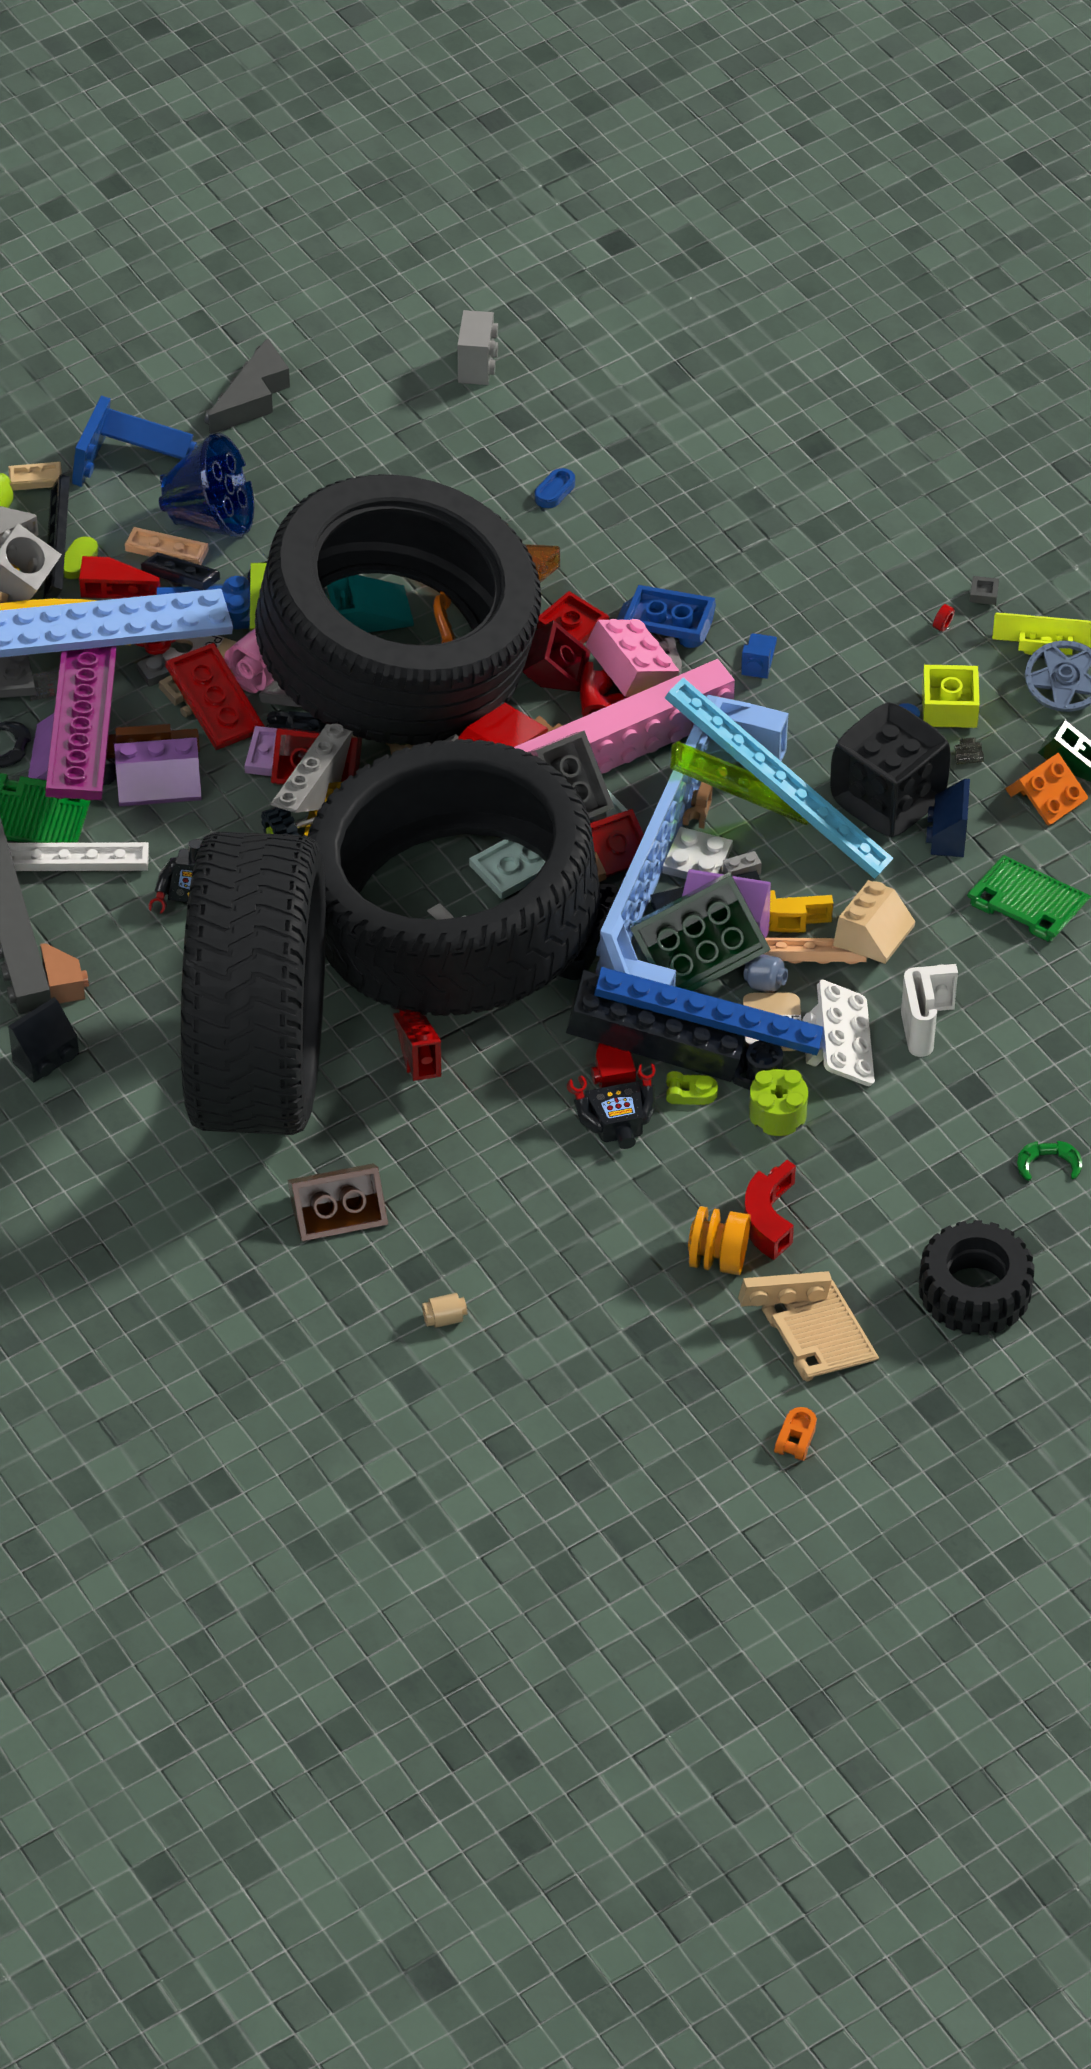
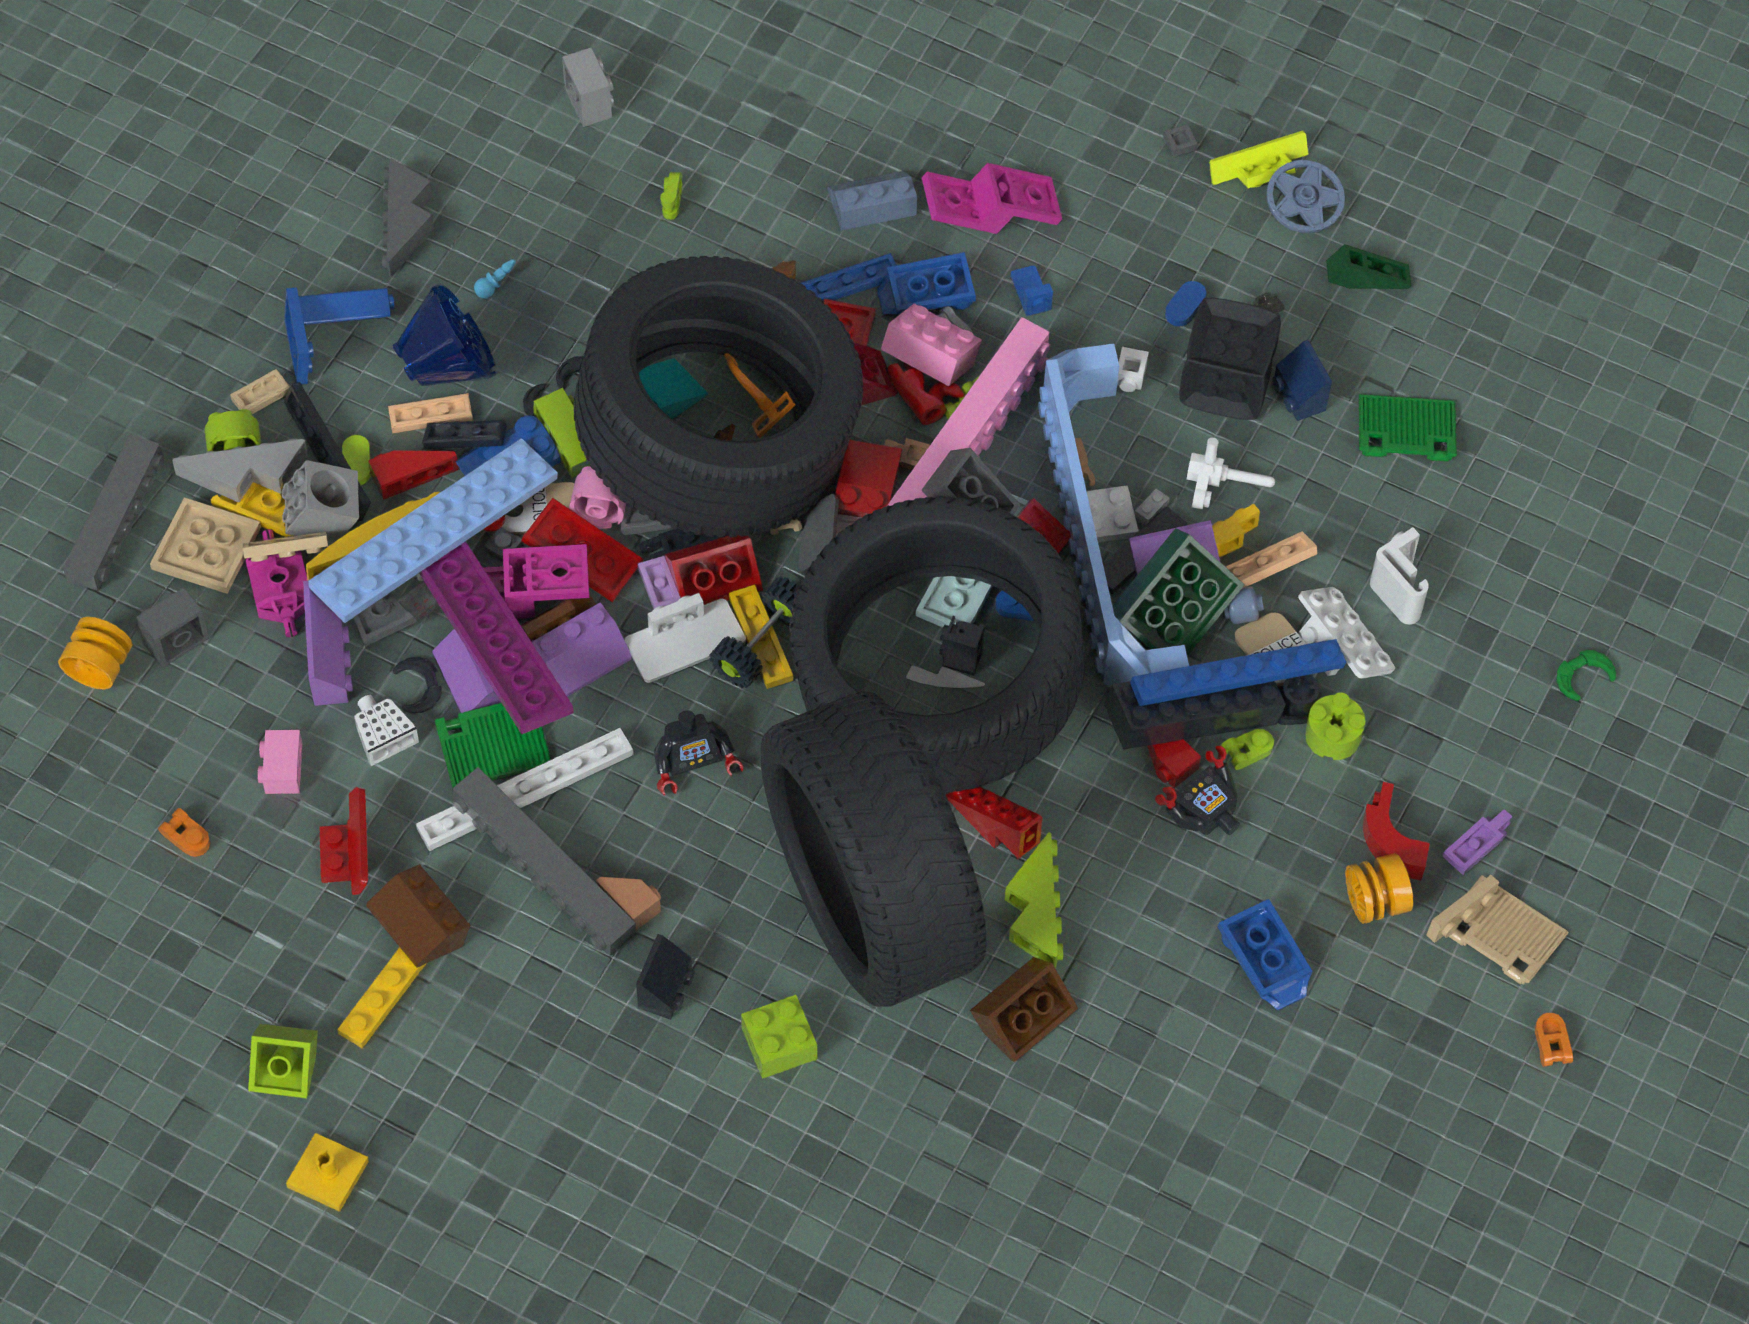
camera: 30 degrees left, 10 degrees up
light grey slope [271,724,353,813] -> none
tan brick [422,1293,468,1328] -> none
blue tile [535,468,575,508] -> none
medium azure plate [665,677,893,879] -> none
clear neon green tile [670,741,809,825] -> none
tan slope [833,880,915,964] -> none
black tyre [919,1220,1034,1335] -> none
neon yellow brick [922,665,979,728] -> none
red tile [933,604,955,632] -> none
orange bracket [1005,753,1088,826] -> none
none -> medium azure bar [474,259,516,298]
none -> dark pink bracket [483,544,589,619]
none -> white bracket [625,593,746,683]
none -> lime plate [660,172,683,220]
none -> lime brick [741,995,817,1079]
none -> blue tile [799,253,897,301]
none -> sand blue slope [828,171,917,231]
none -> dark pink bracket [922,163,1062,234]
none -> black hinge [939,616,985,676]
none -> lime slope [1005,832,1063,968]
none -> white brick [1117,347,1149,392]
none -> white piece [1187,438,1275,509]
none -> blue slope [1218,899,1313,1010]
none -> medium lavender hinge [1443,809,1512,876]

